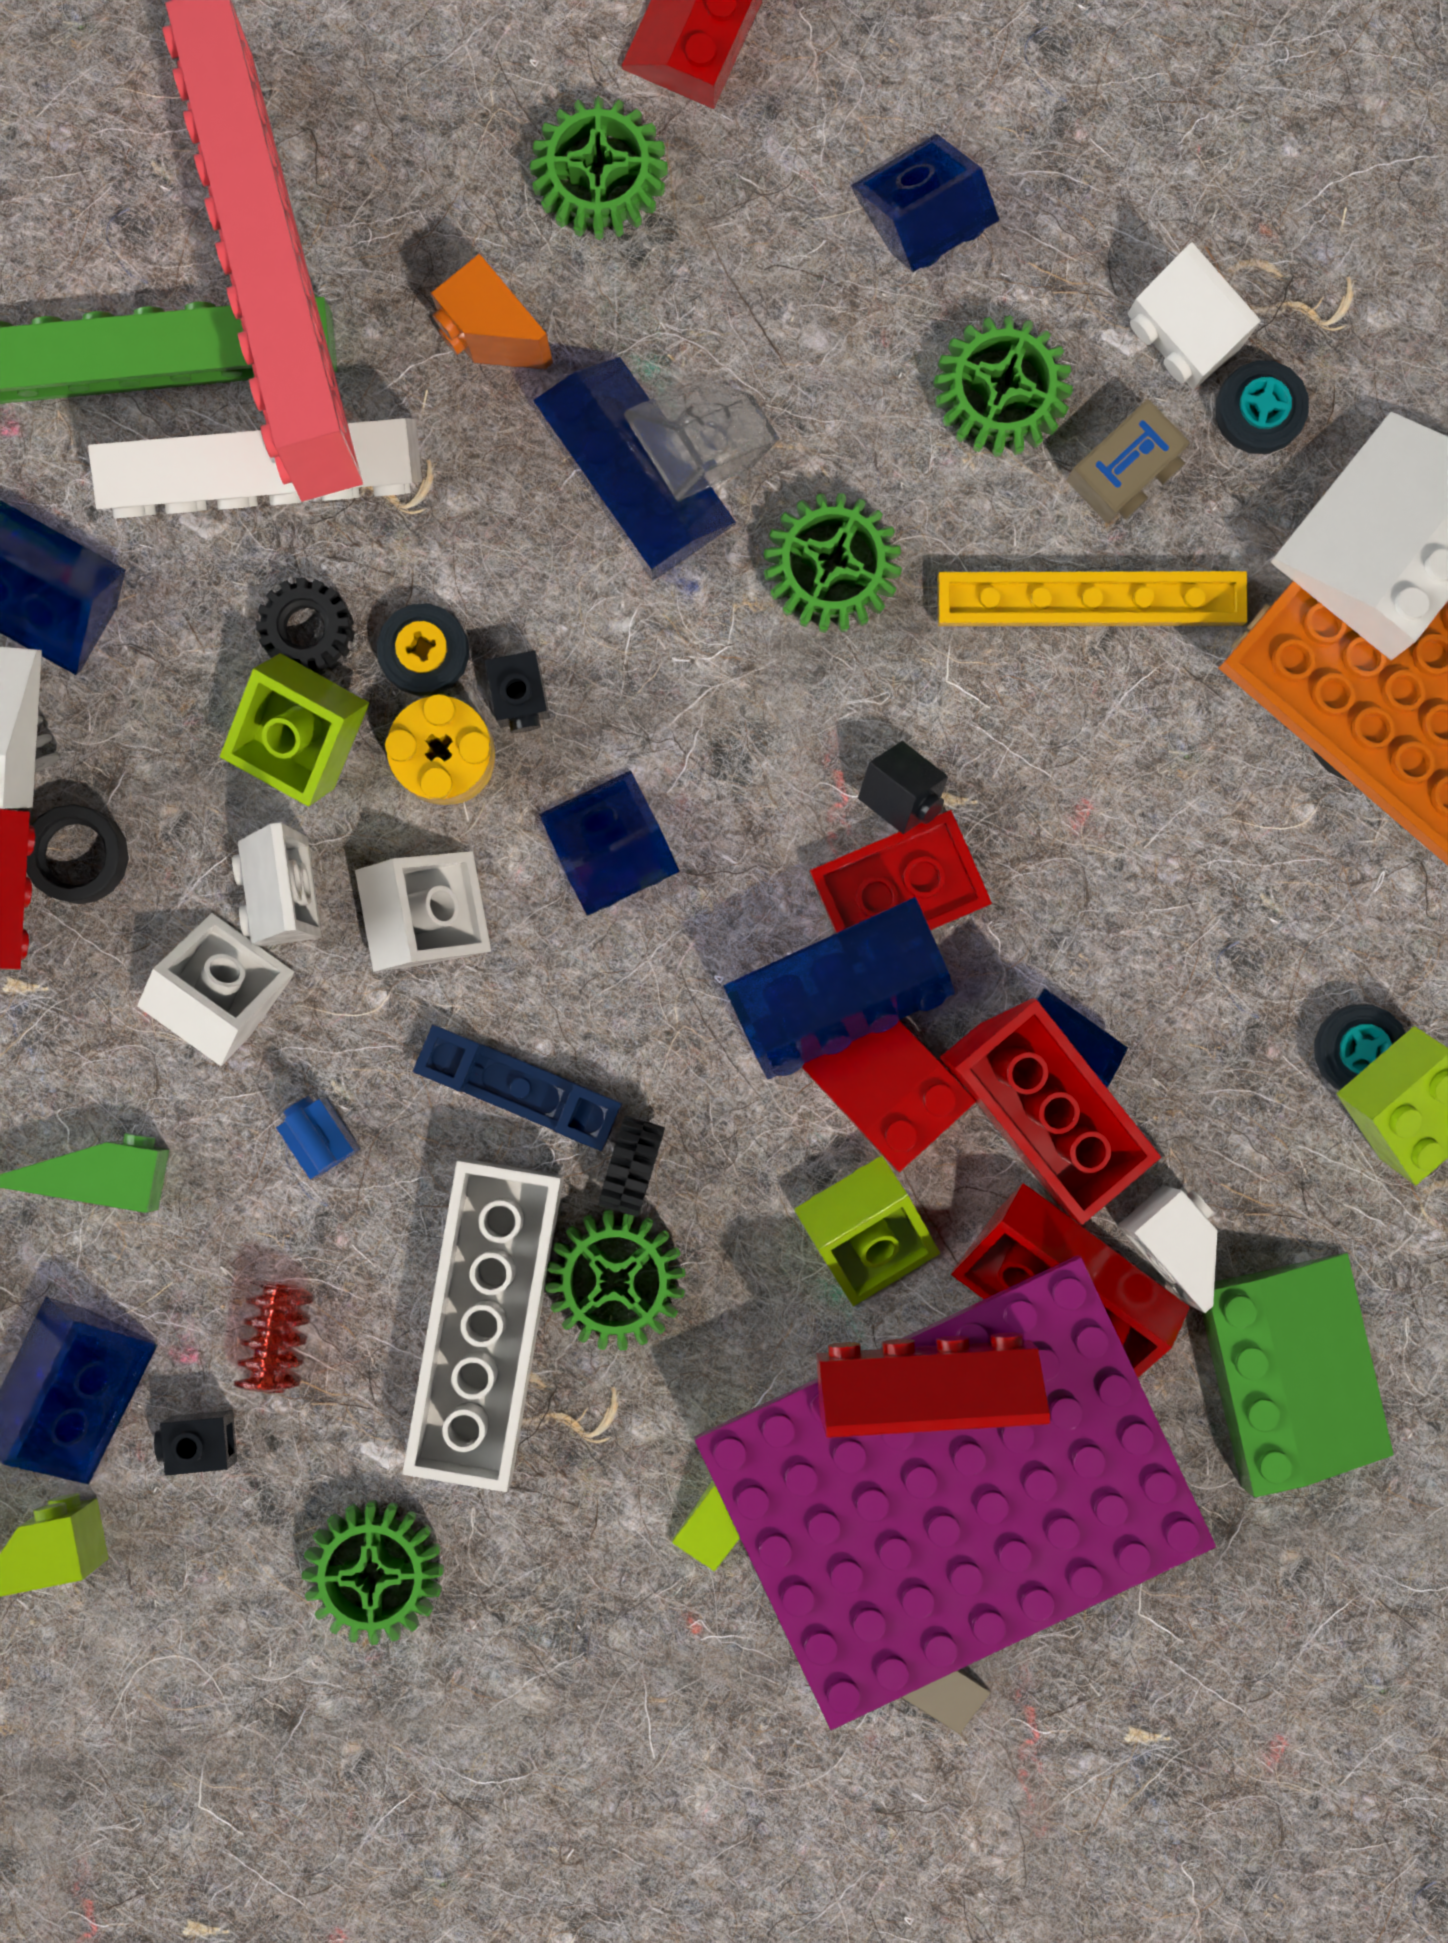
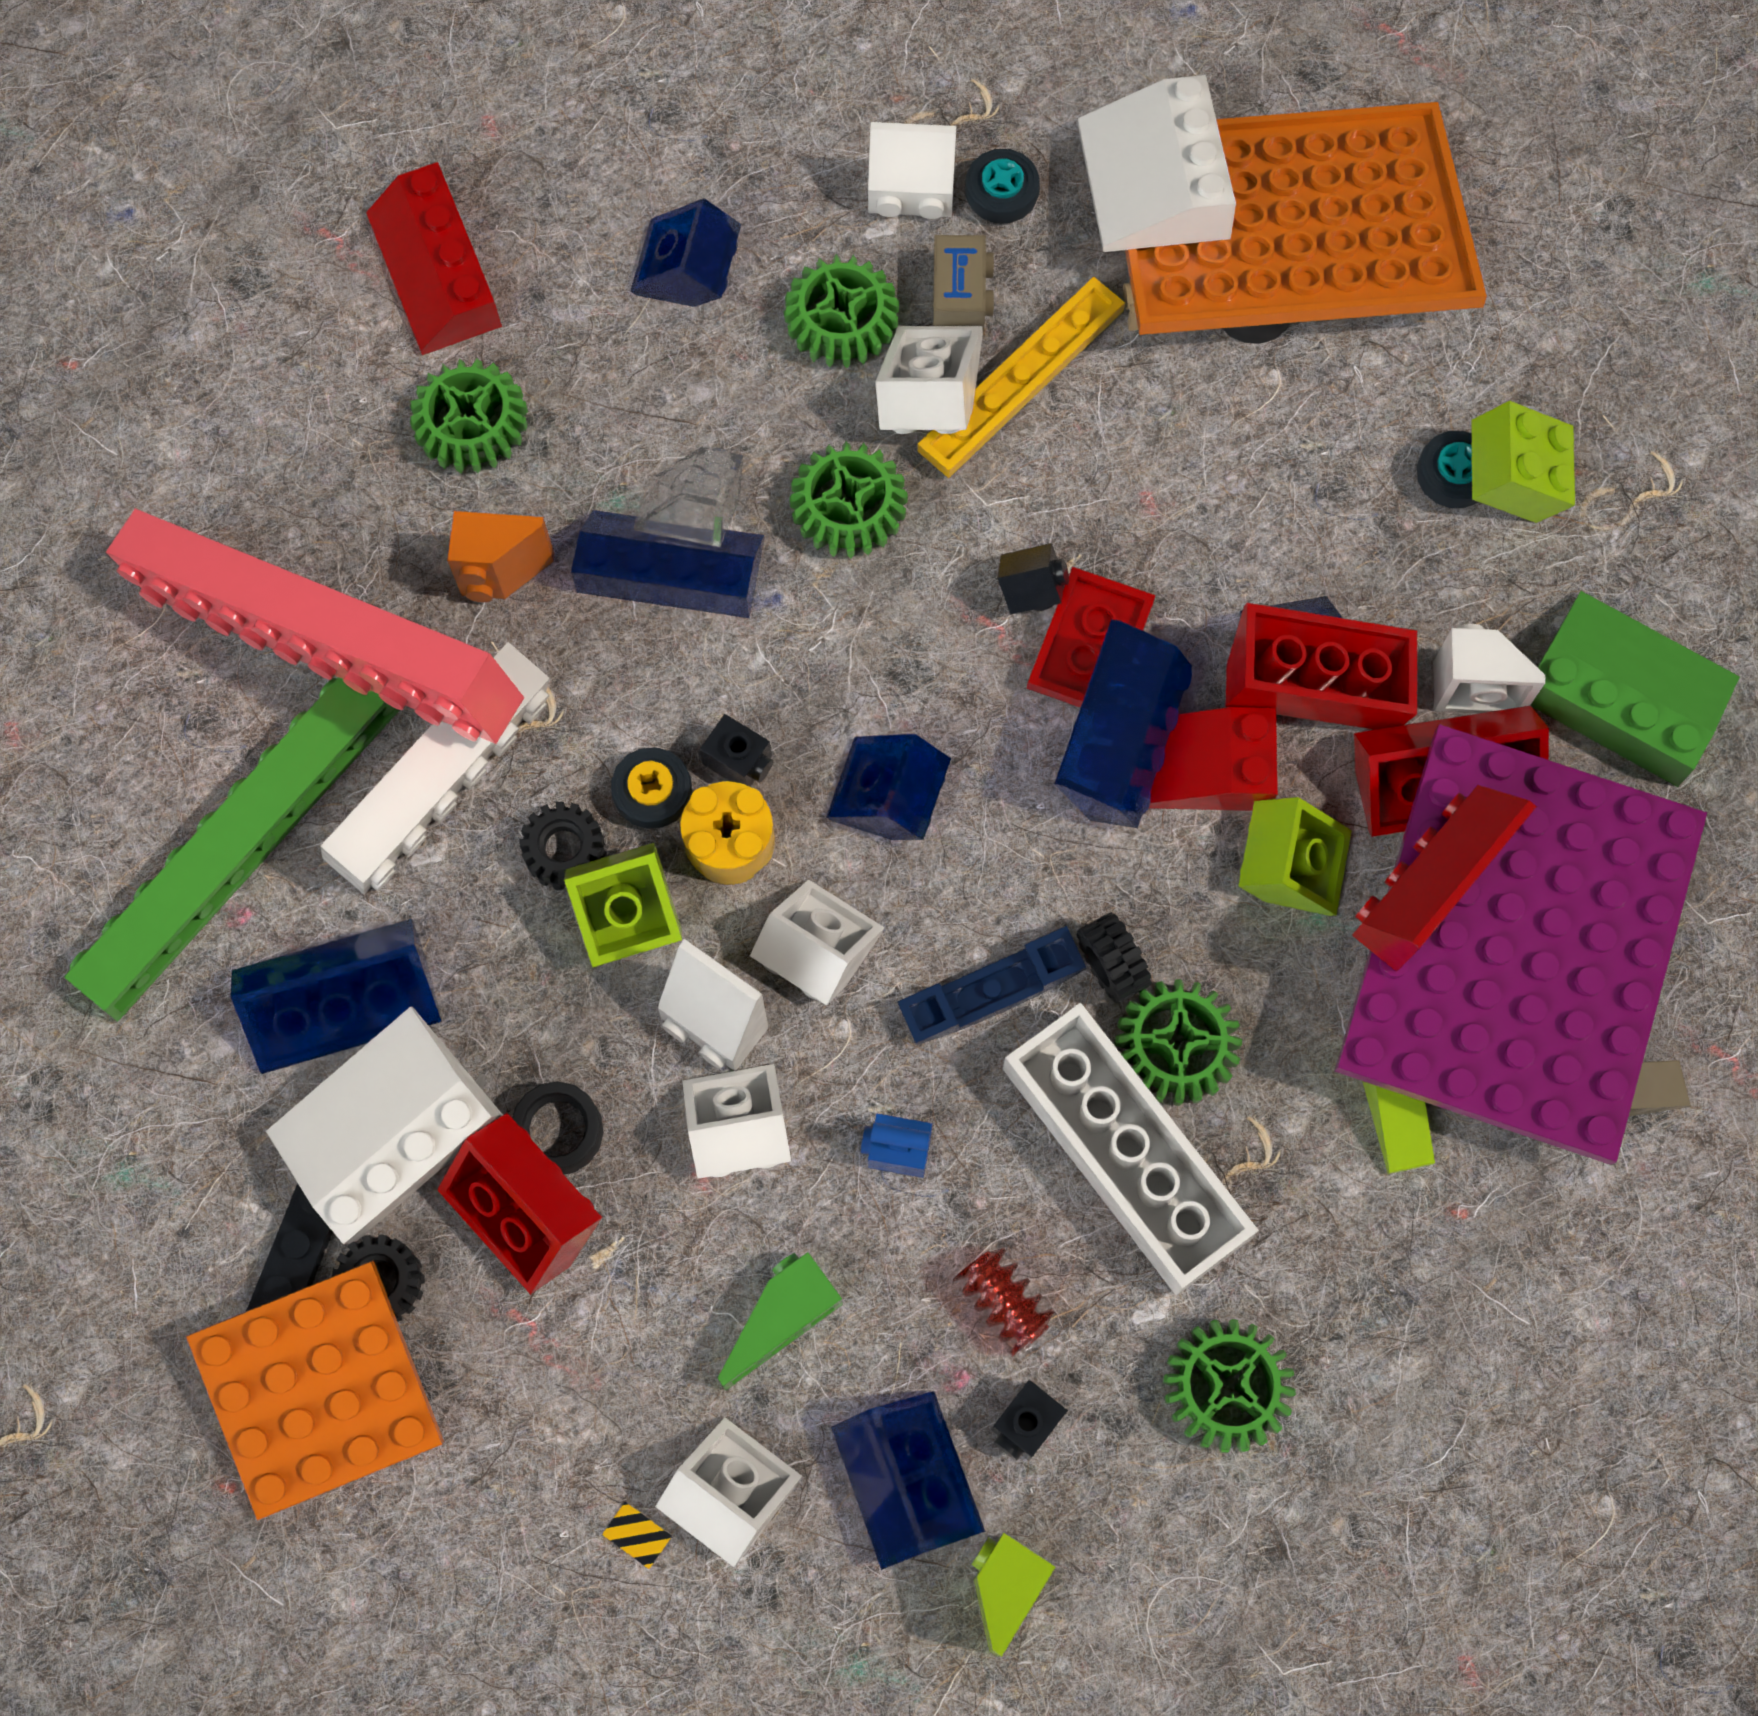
camera: 40 degrees left, 15 degrees down
none -> white slope [875,326,983,434]

